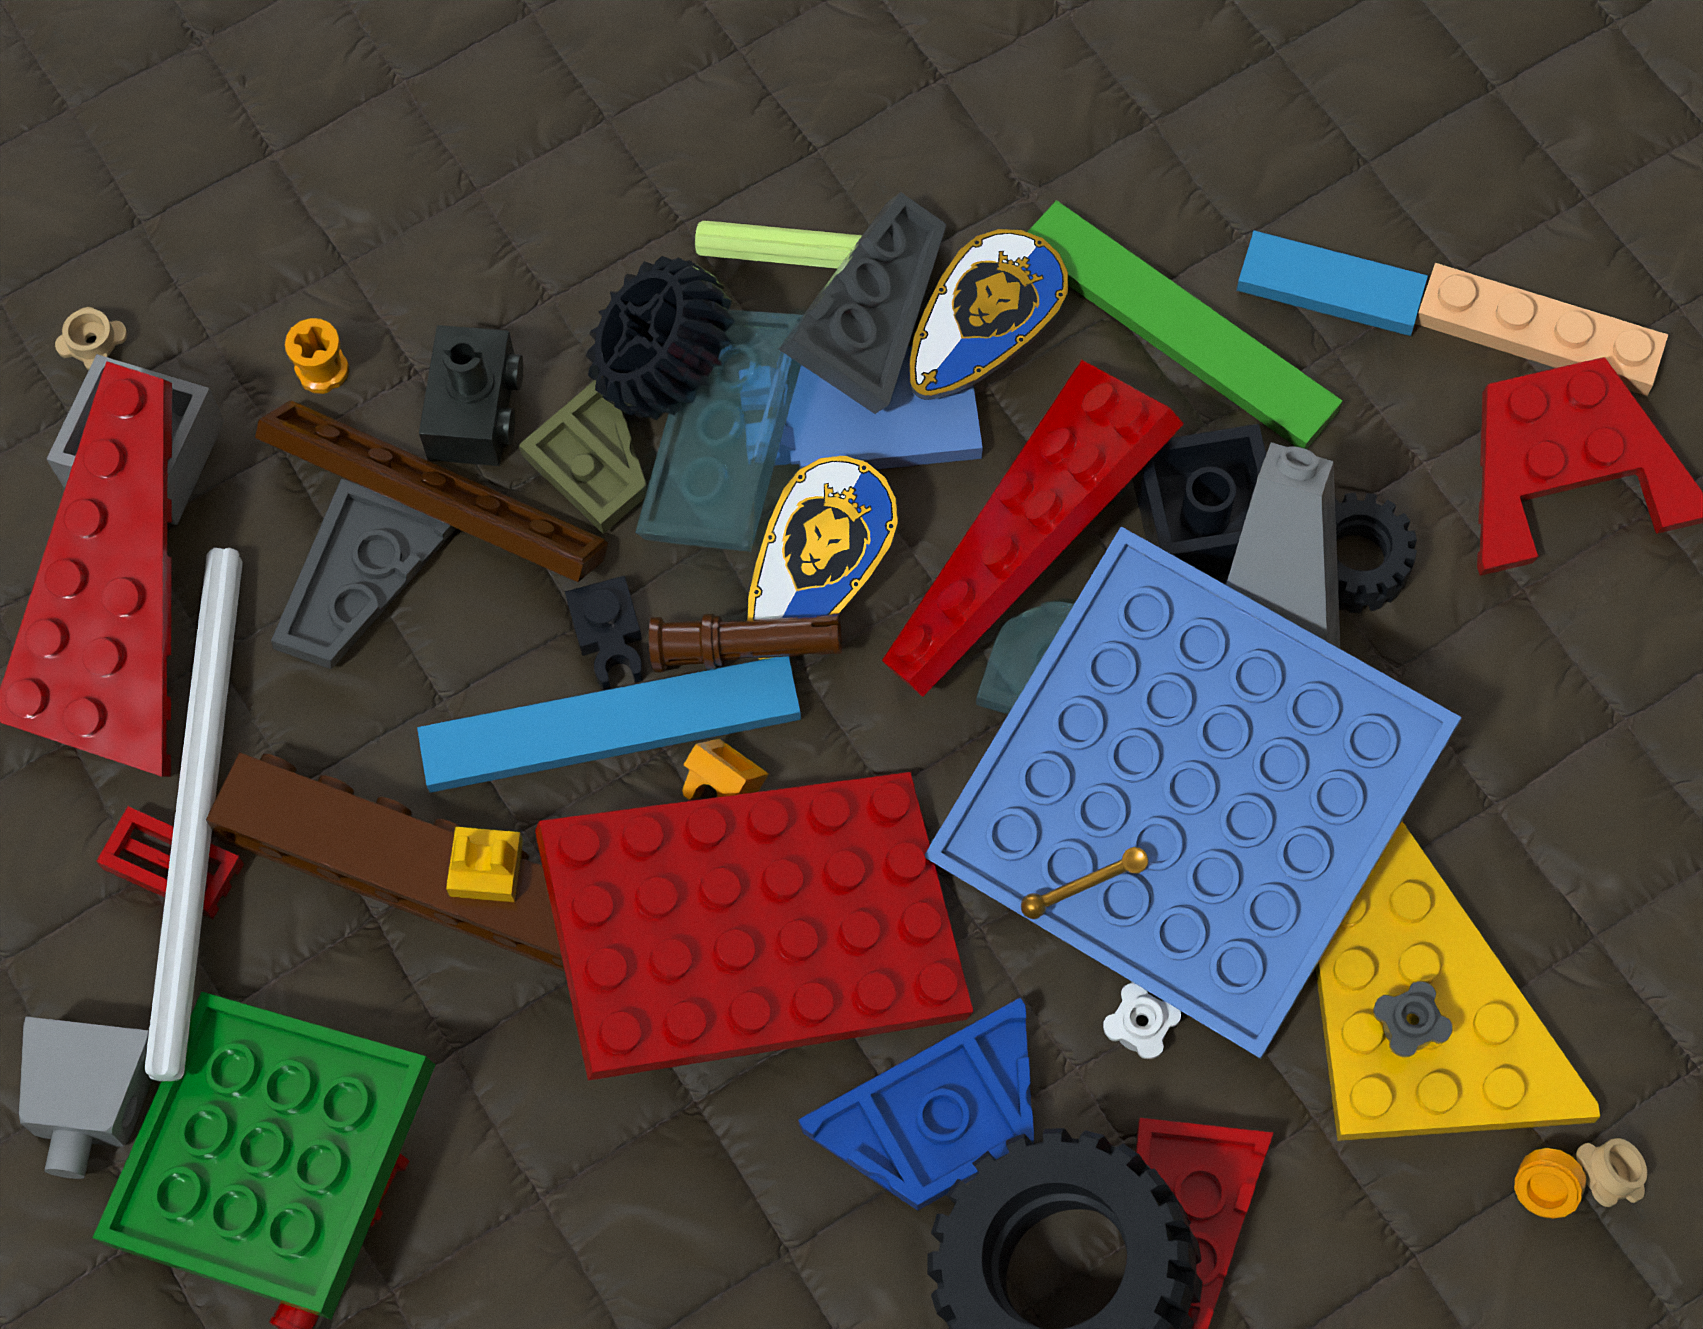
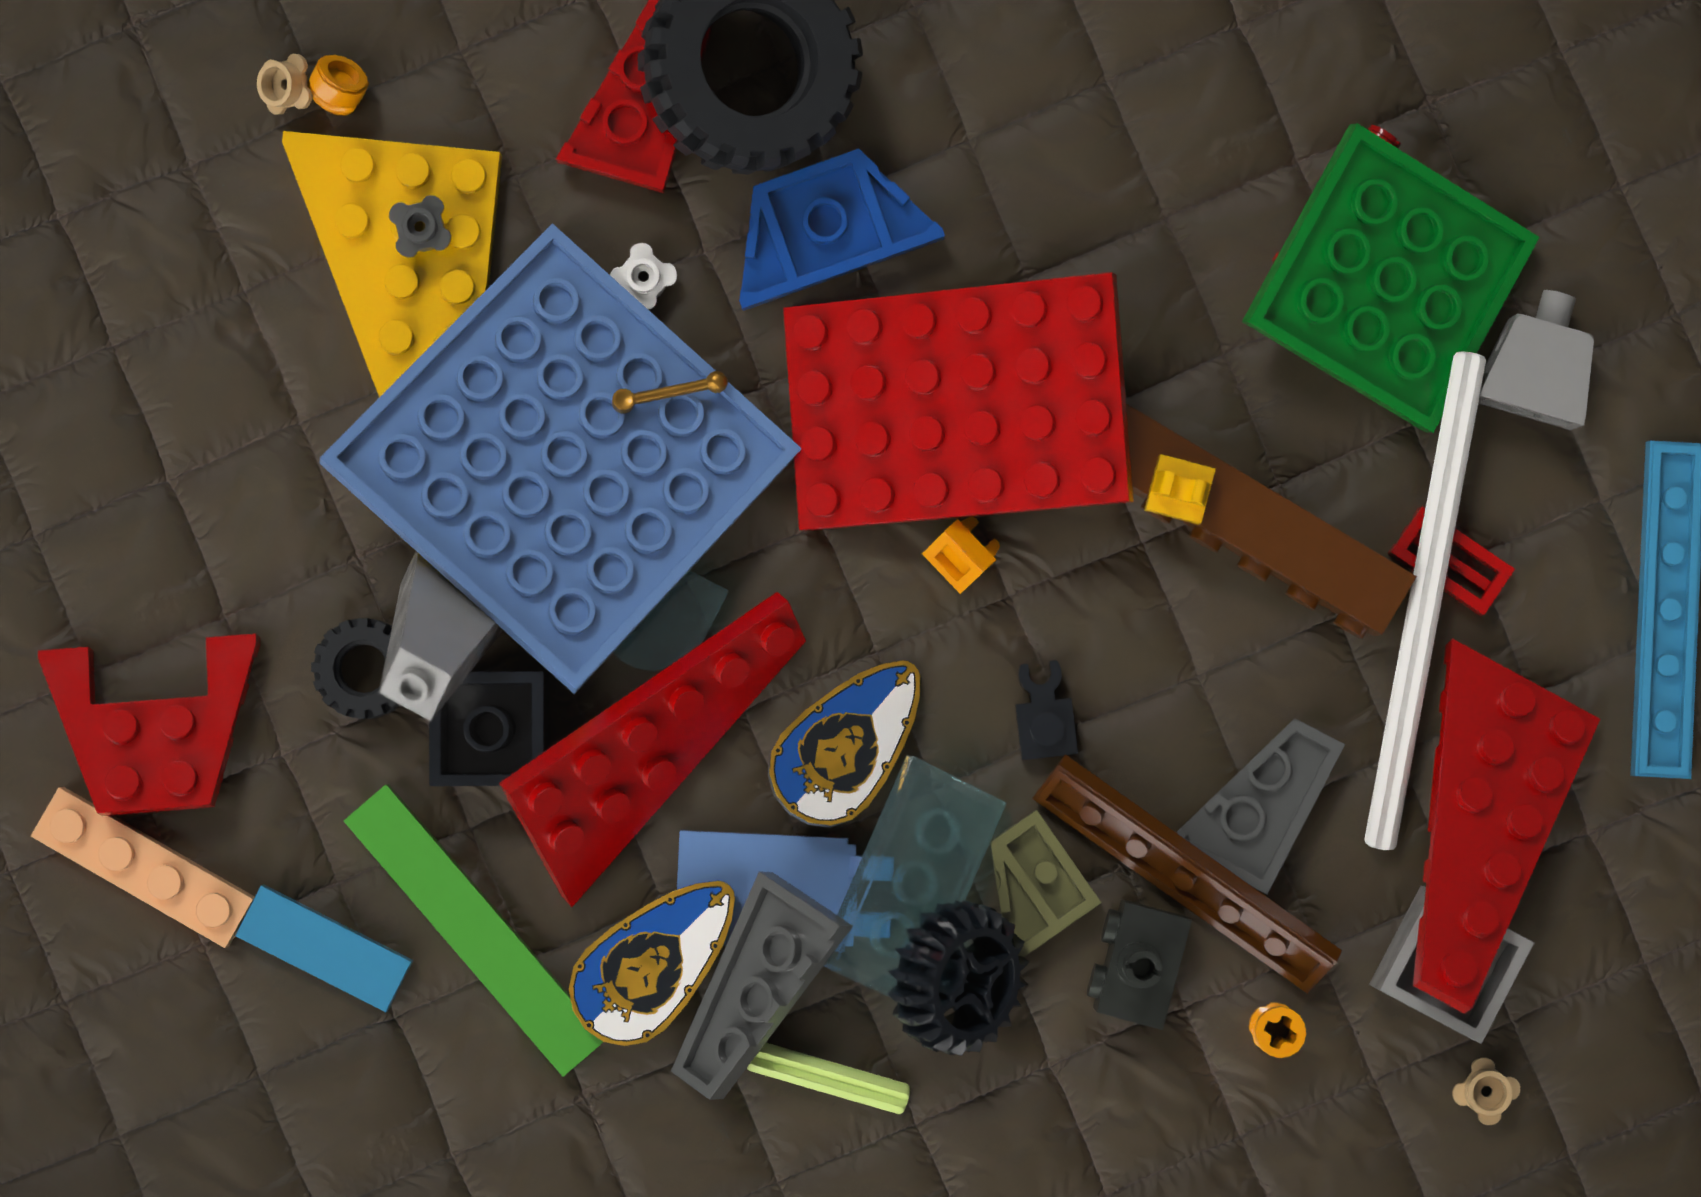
camera: 175 degrees left, 20 degrees up
dark azure tile [417,656,801,793] -> none
reddish brown pin [649,614,842,673] -> none

